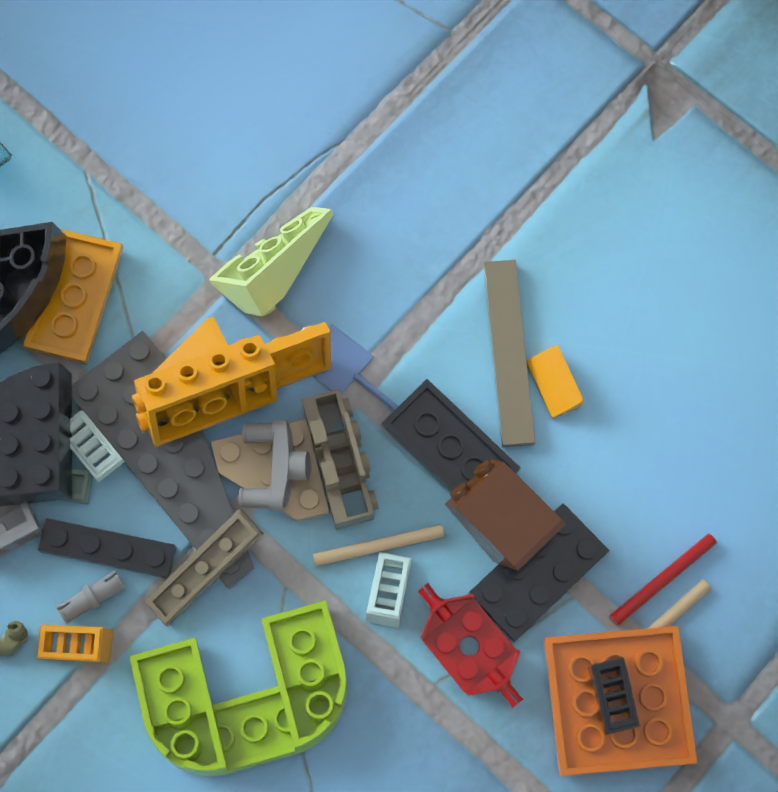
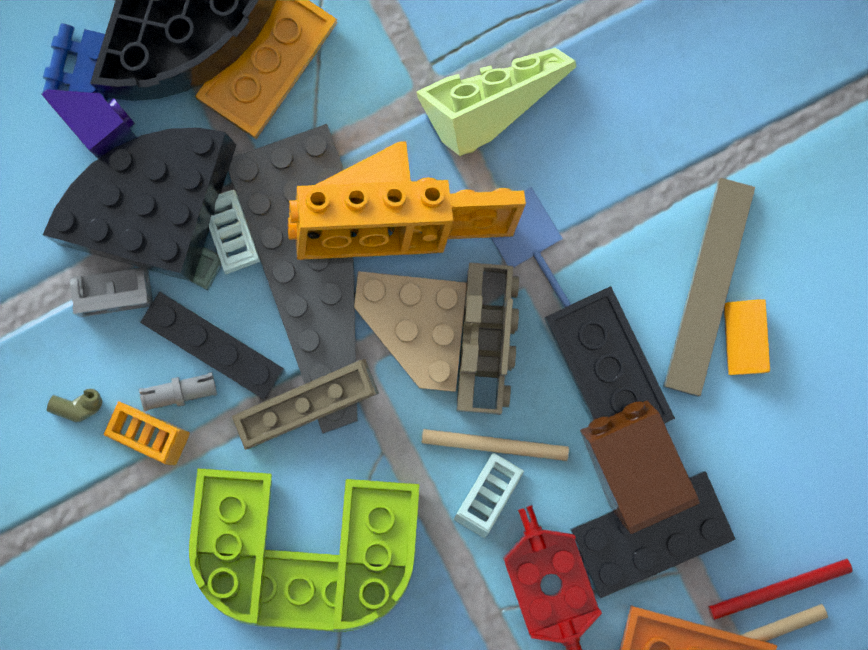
camera: 15 degrees right, 10 degrees up
light grey connector [239,420,311,512] -> none

